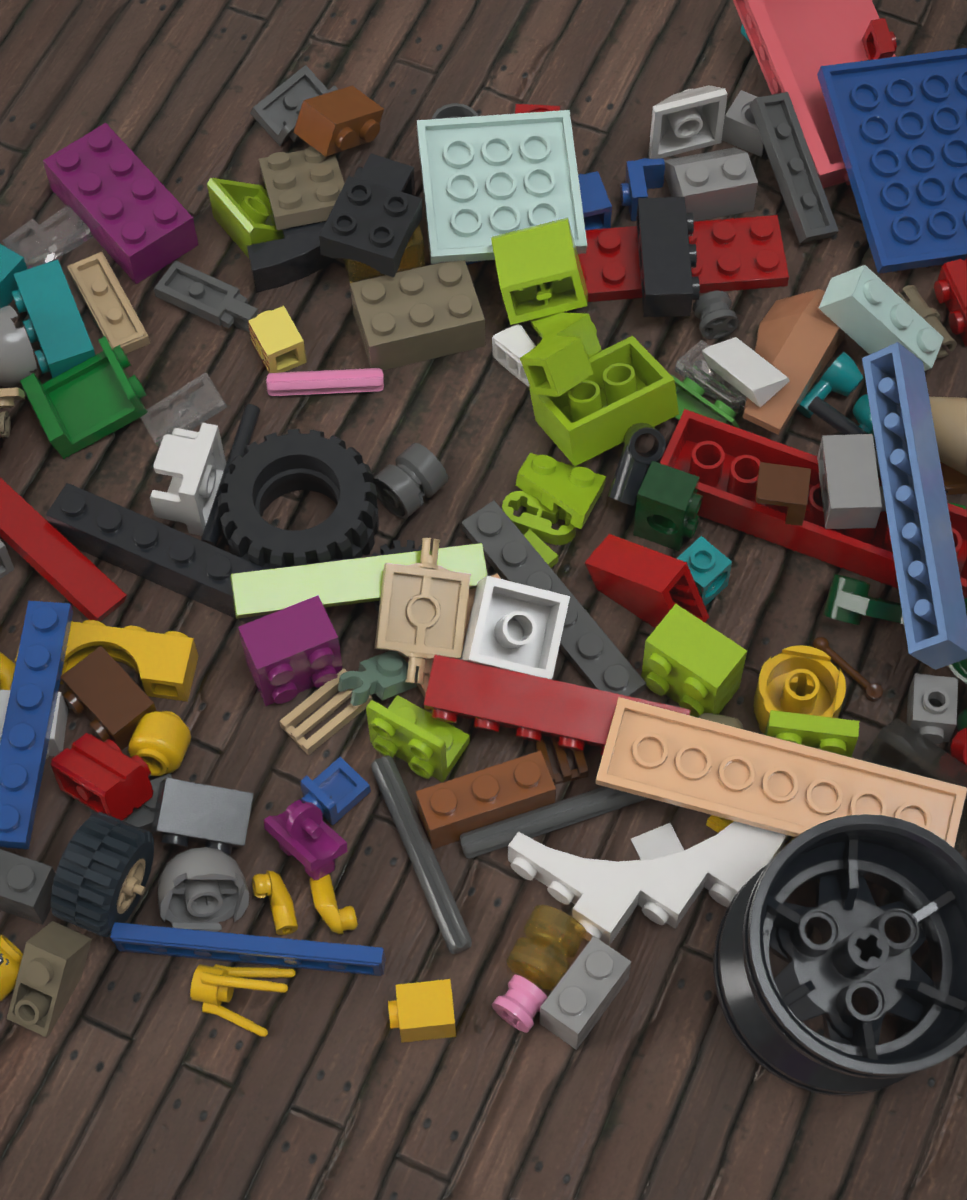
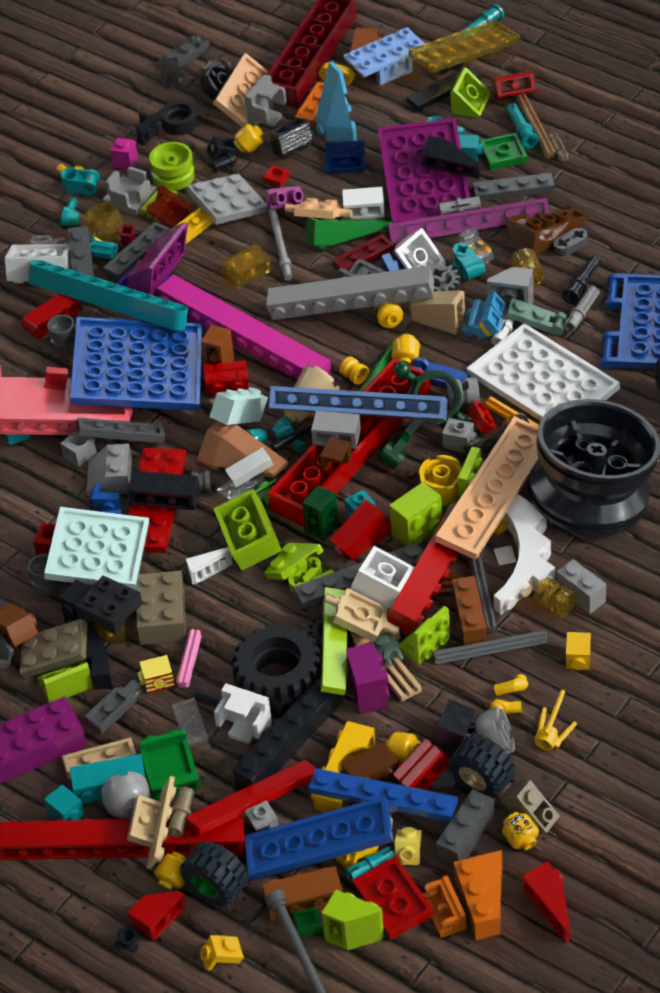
camera: 75 degrees left, 15 degrees down
clear slope [2,205,93,268] -> none
blue tile [110,922,386,976] -> none
magenta hips [263,799,348,880] -> none
blue bracket [300,757,371,826] -> none
dark grey wheel [373,443,448,520] -> none
lime slope [491,217,588,325] -> none
bright pink wheel [492,975,547,1033] -> none
lime arch [520,312,602,397] -> none
black piece [608,423,666,506] -> none
white slope [649,85,728,159] -> none

